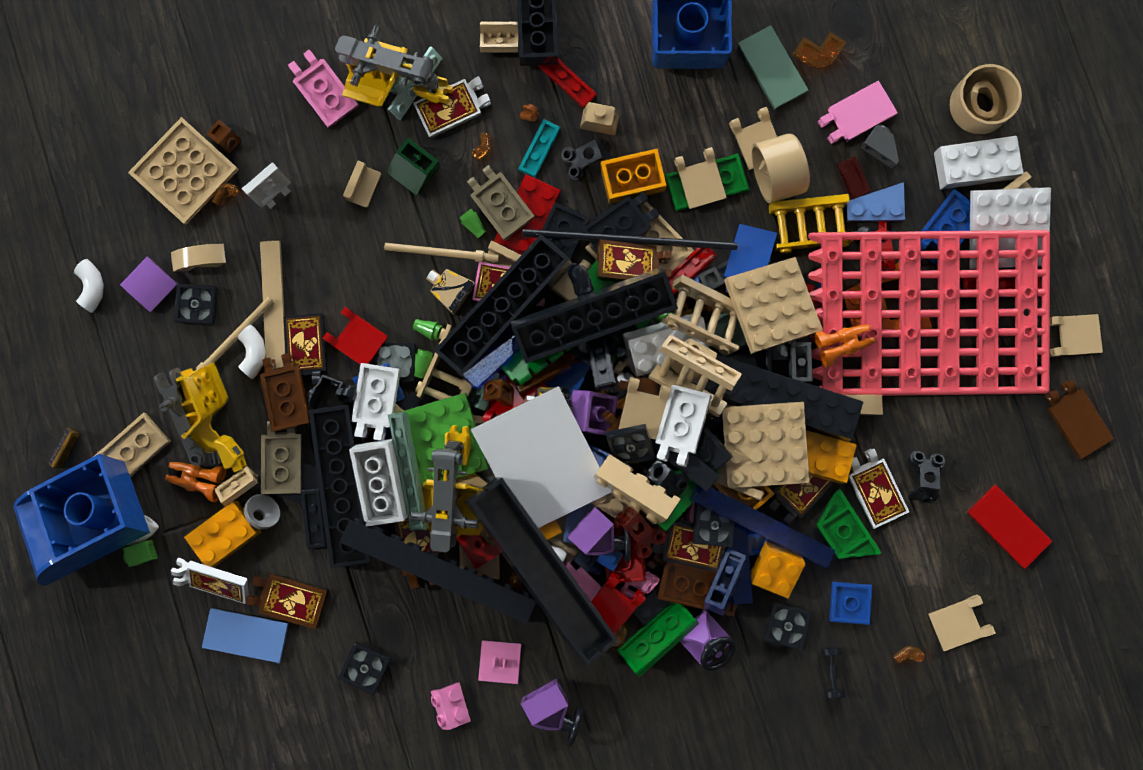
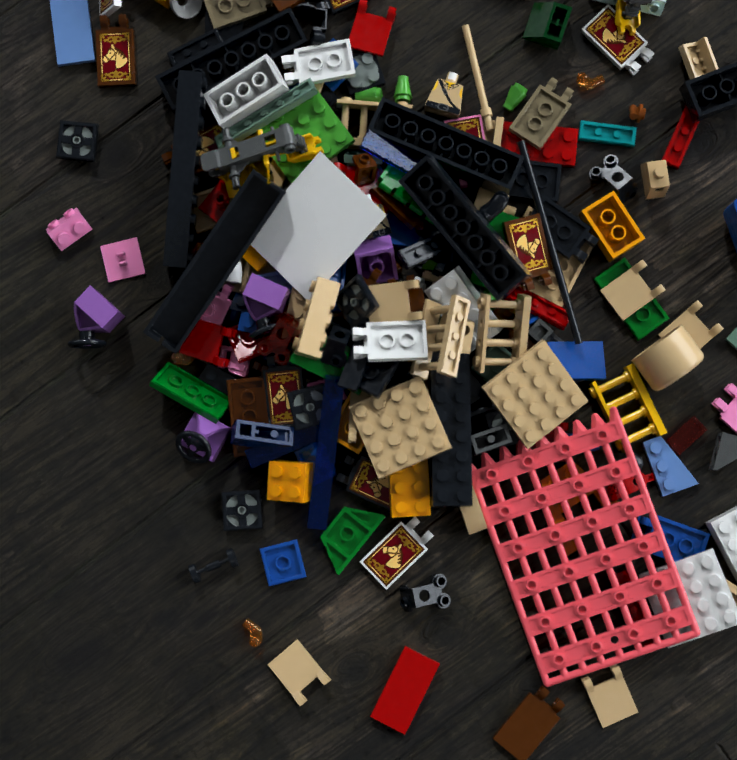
camera: 75 degrees right, 0 degrees up
orange piece [814,324,875,368] -> none

